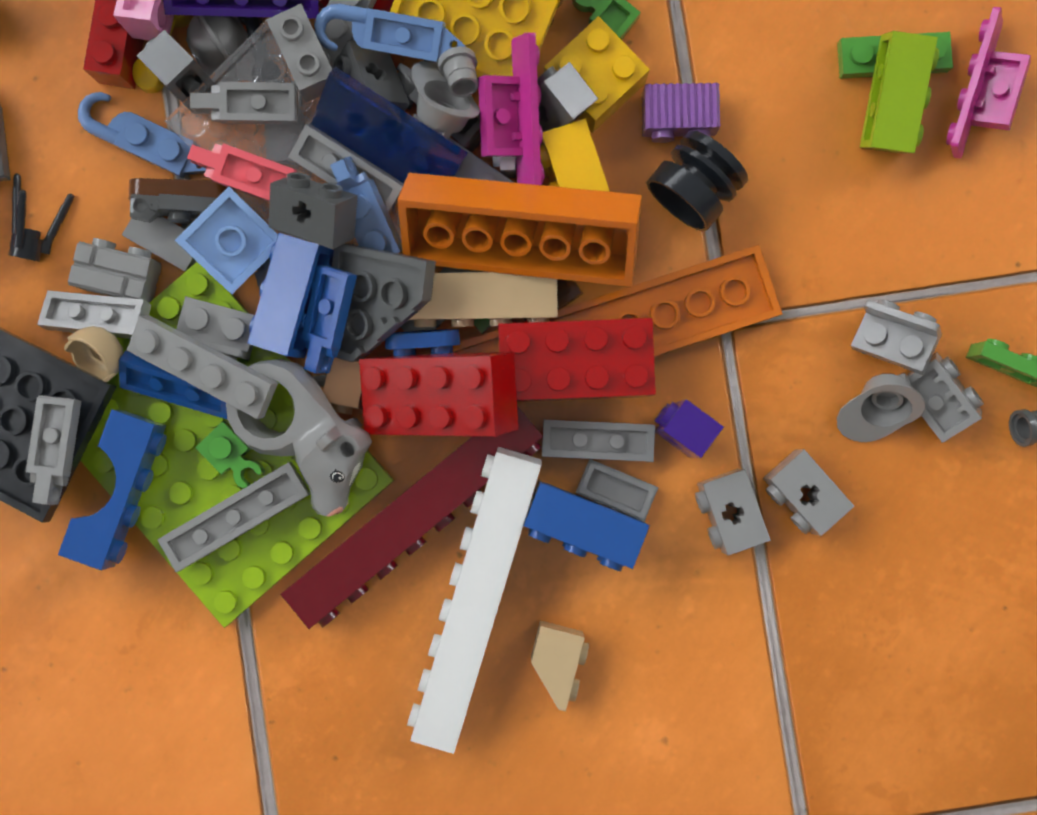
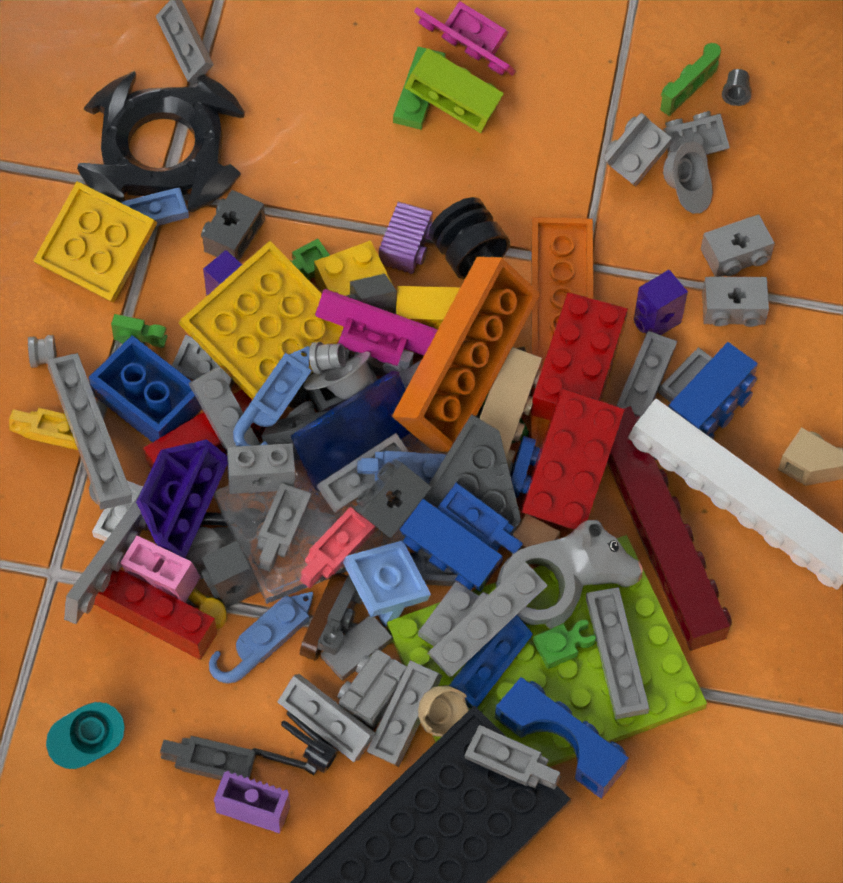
camera: 70 degrees left, 25 degrees down
none -> light grey plate [277,674,376,762]

